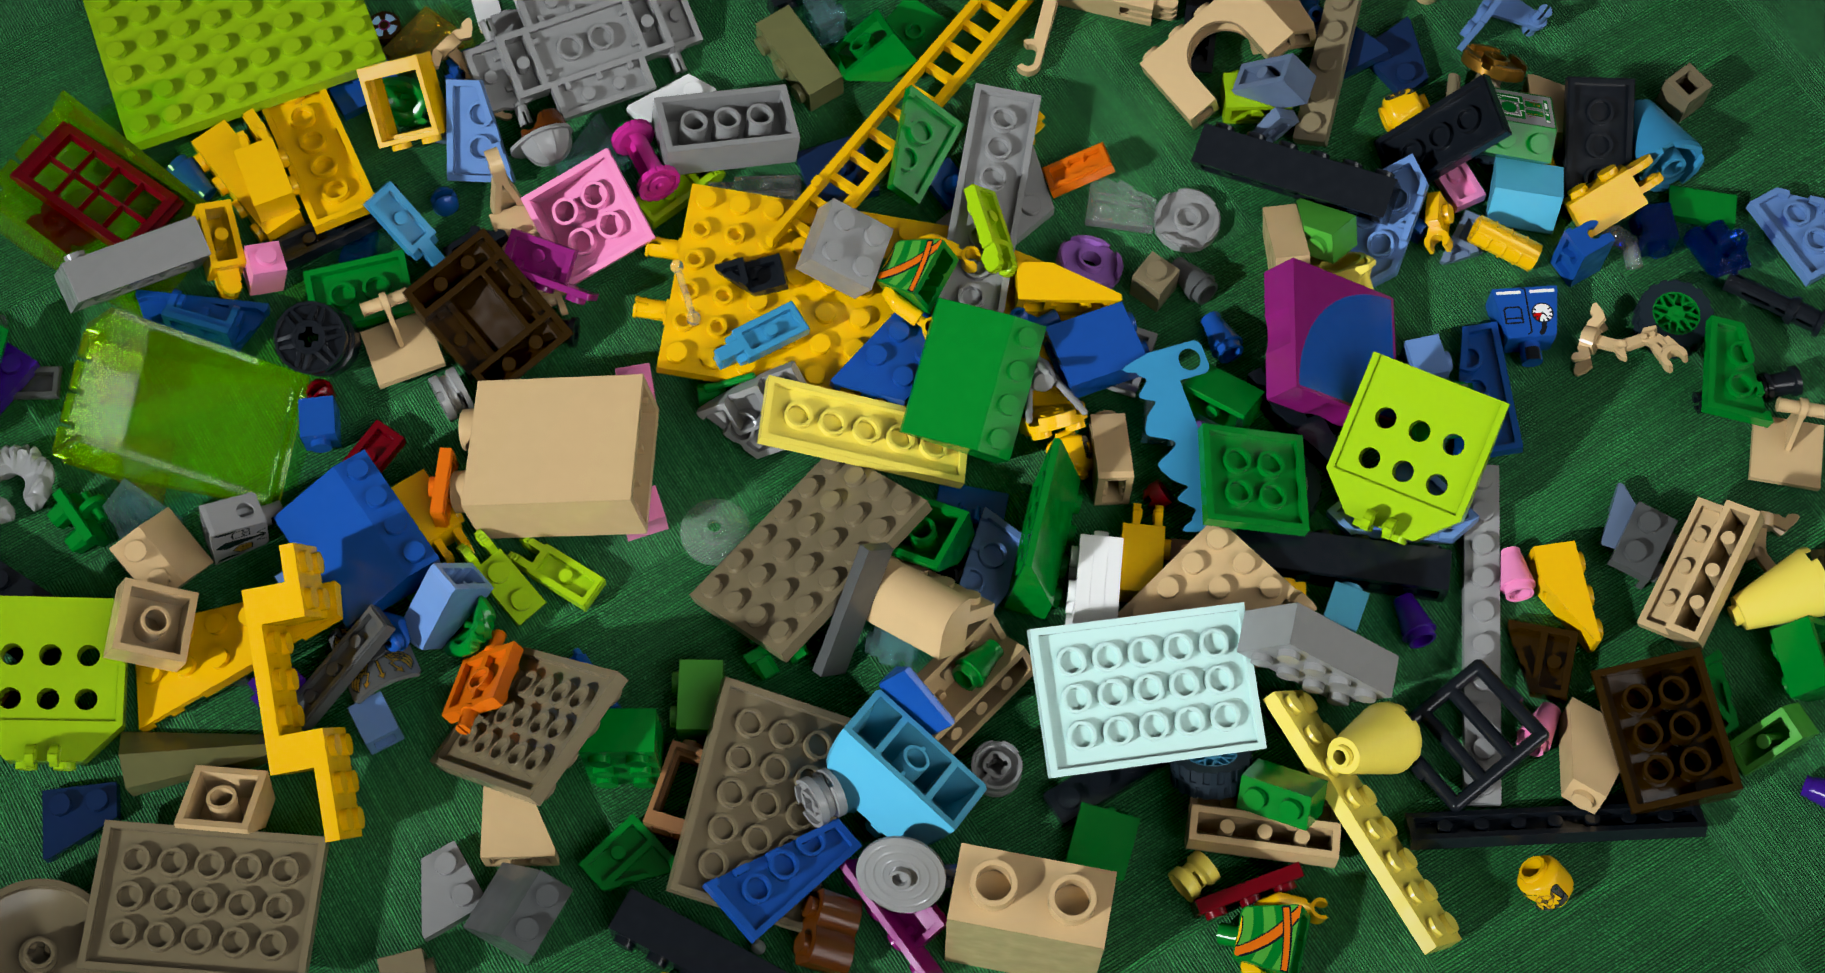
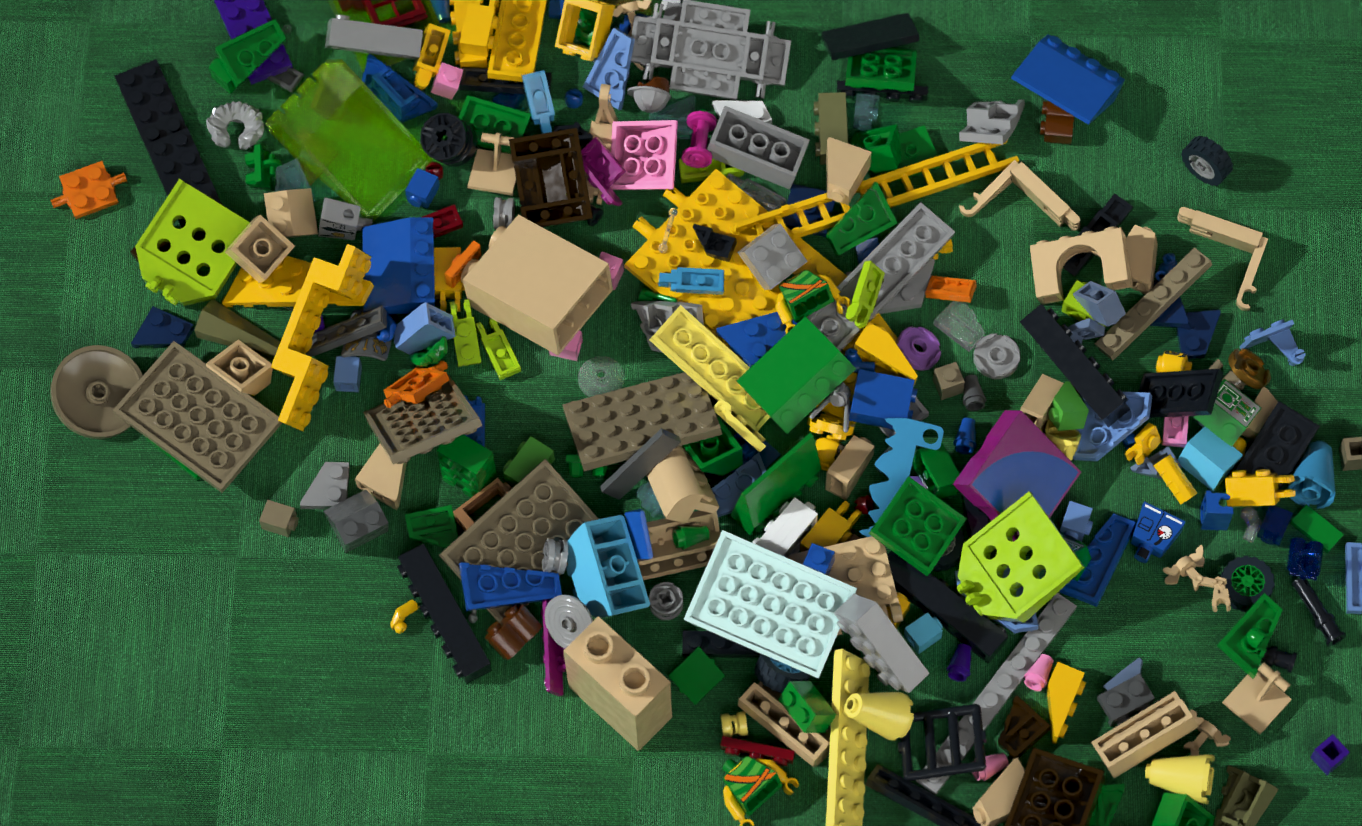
camera: 35 degrees right, 0 degrees up
none -> light yellow hinge [713,399,766,452]
none -> blue brick [803,543,835,576]
none -> tan slope [826,137,872,205]
none -> green hinge [1246,628,1267,649]

